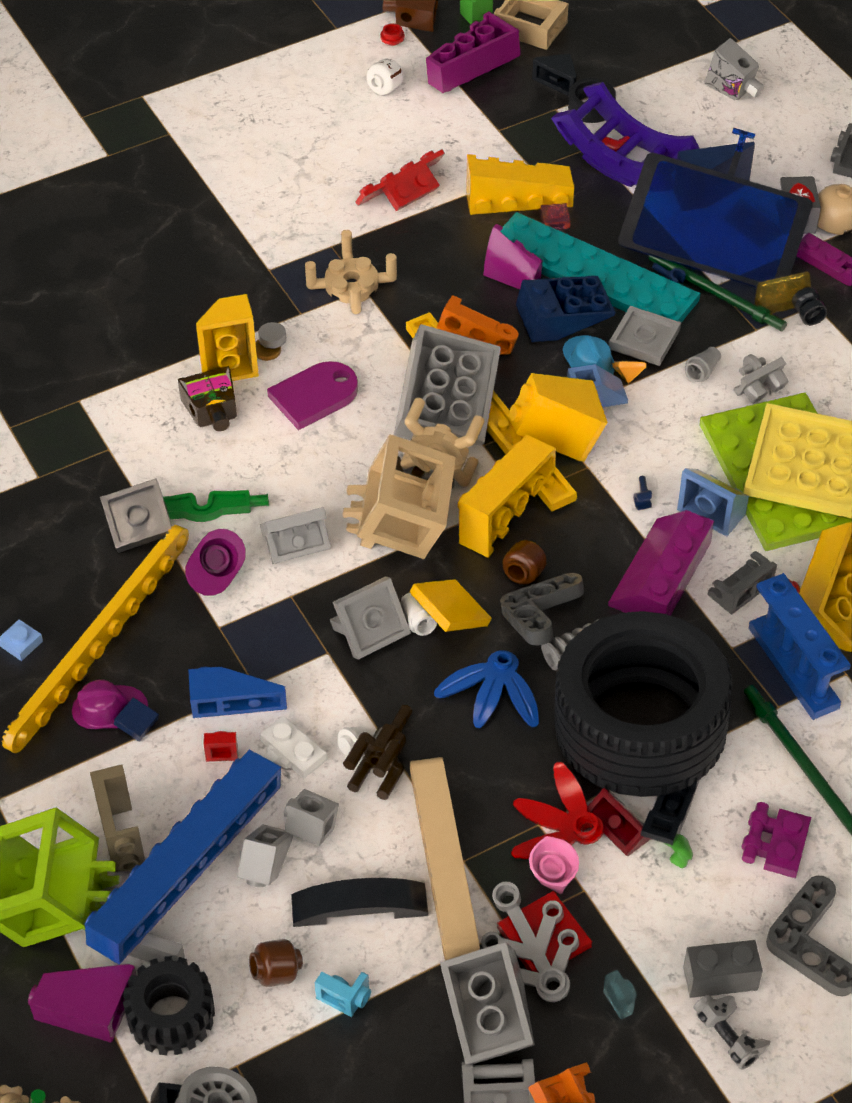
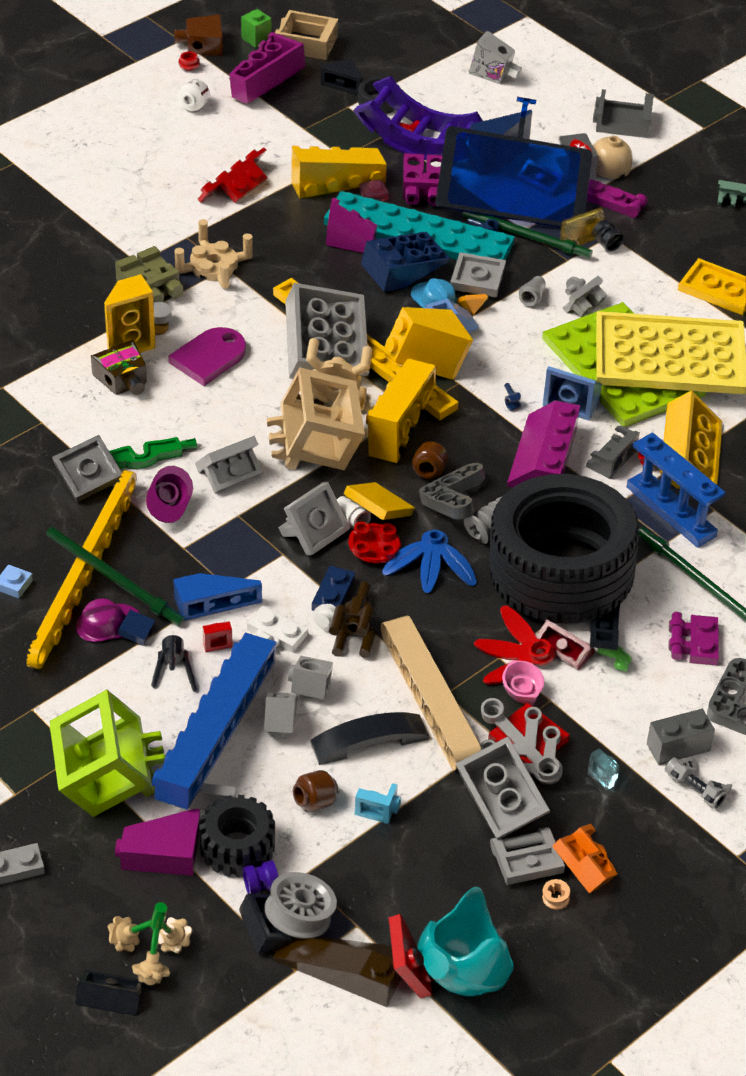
camera: 15 degrees left, 5 degrees down
dark tan panel [90,764,145,873] -> none
orange leg [436,295,519,355] -> none
none -> dark green bar [46,526,184,626]
none -> olive hips [115,246,183,303]
none -> black plant [151,635,198,692]
none -> dark purple wheel [242,860,279,894]
none -> dark blue plate [311,566,355,611]
none -> red dish [348,522,401,563]
none -> magenta hips [403,153,442,206]

